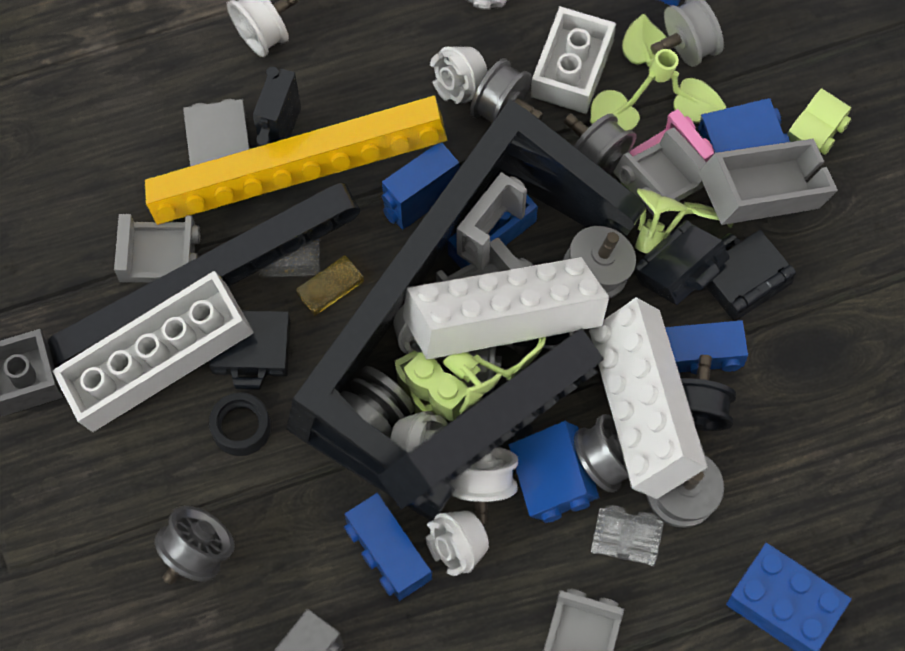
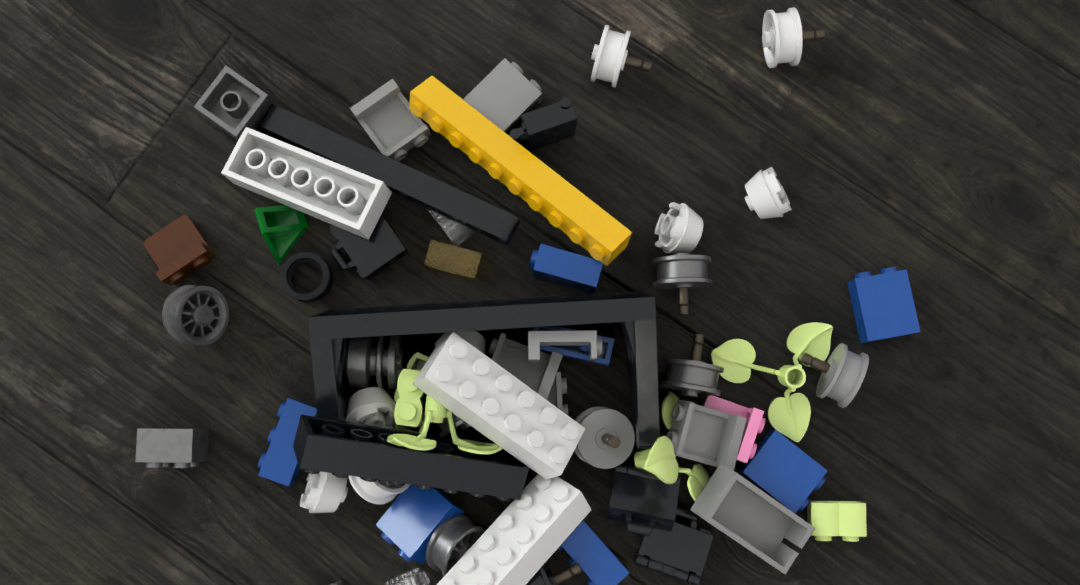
camera: 50 degrees right, 15 degrees up
white brick [531,7,616,114] -> none
none -> reddish brown bracket [144,215,215,286]
none -> green slope [254,205,309,265]

